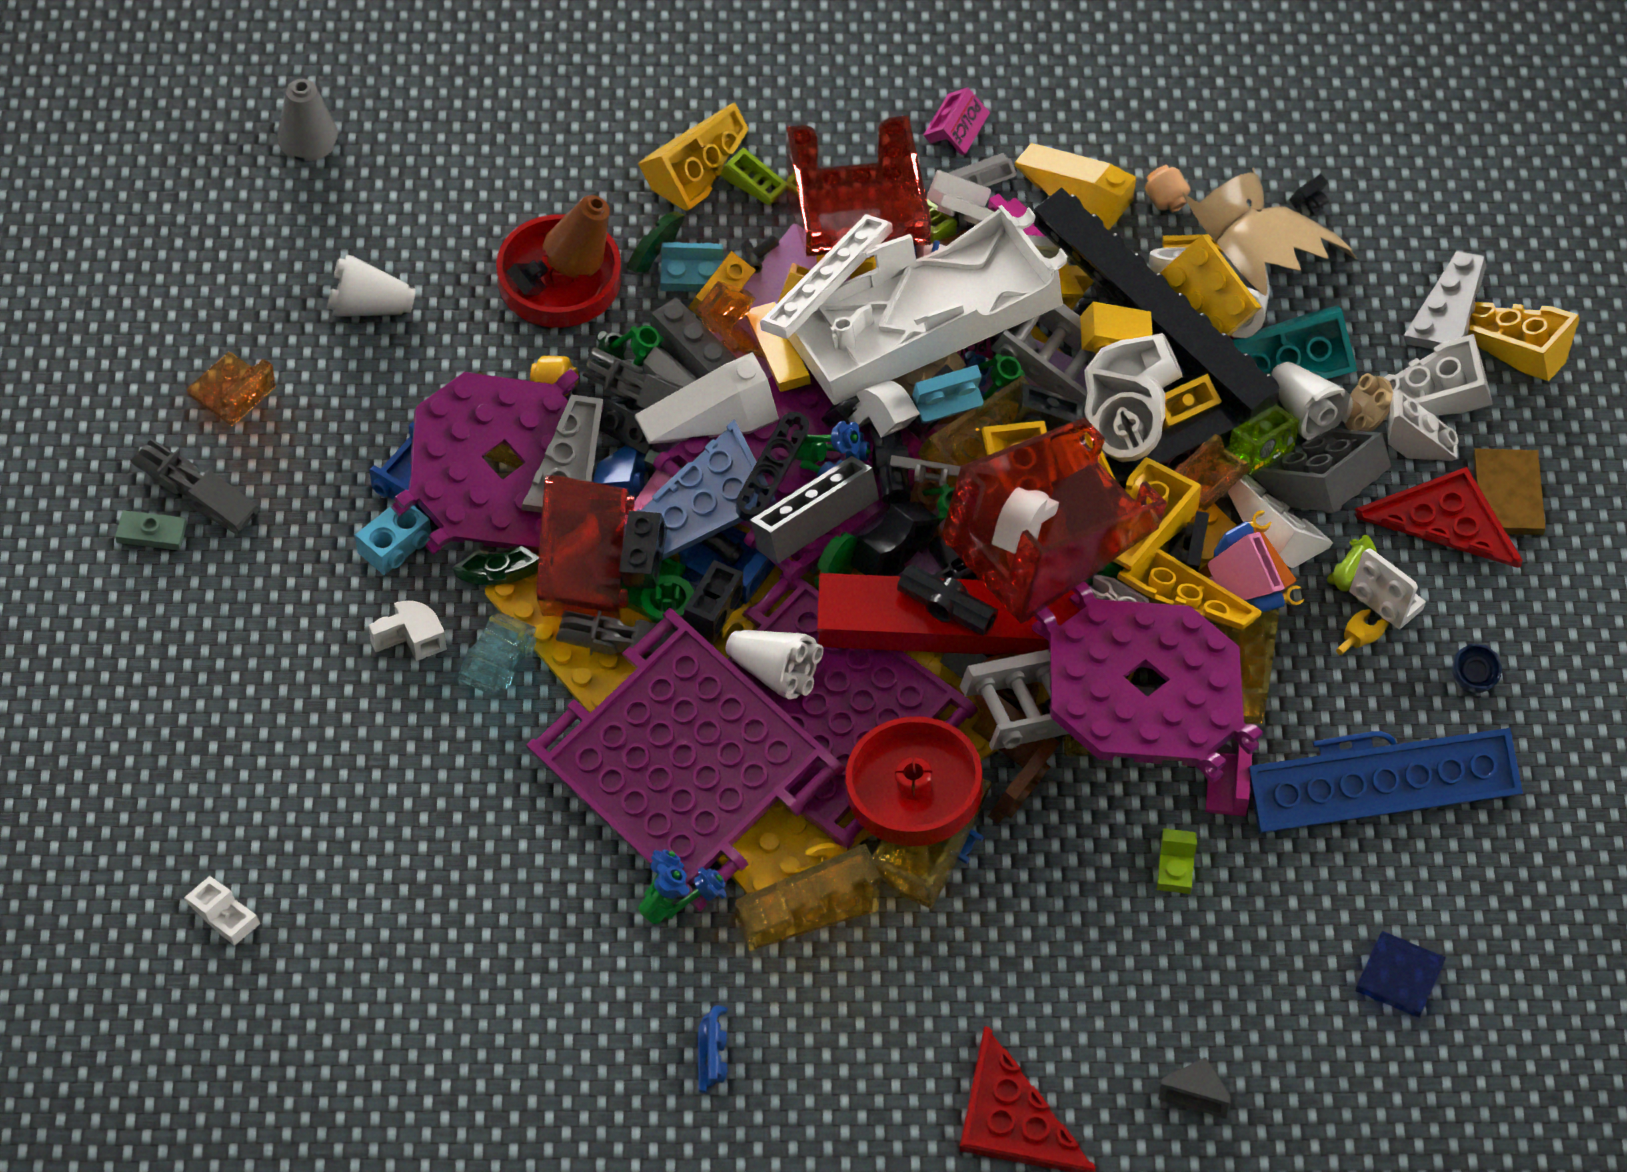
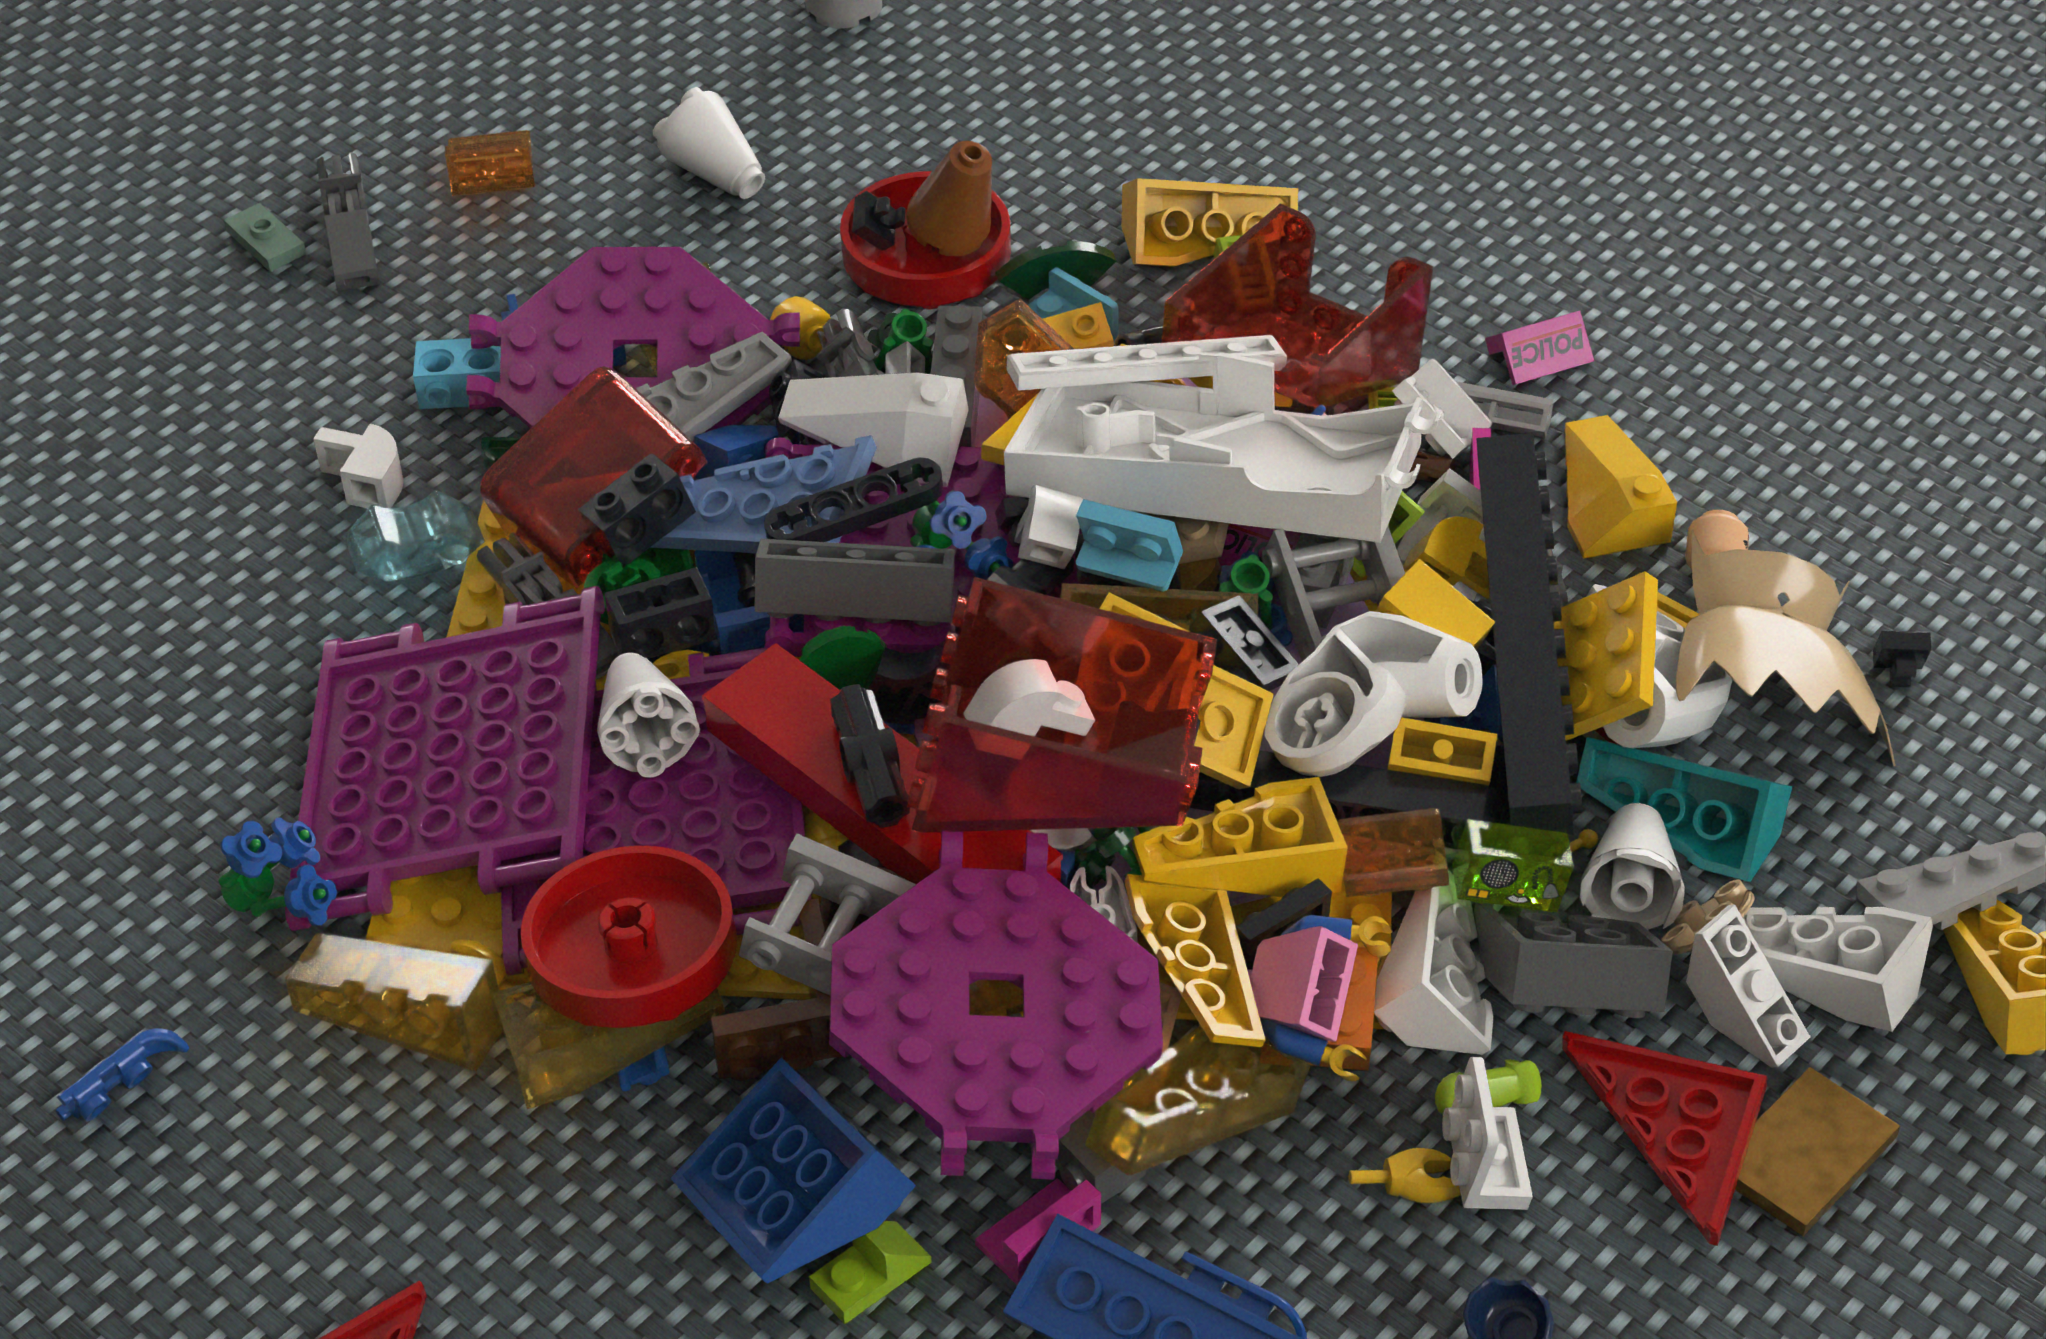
camera: 45 degrees right, 10 degrees down
none -> blue slope [670,1058,916,1284]

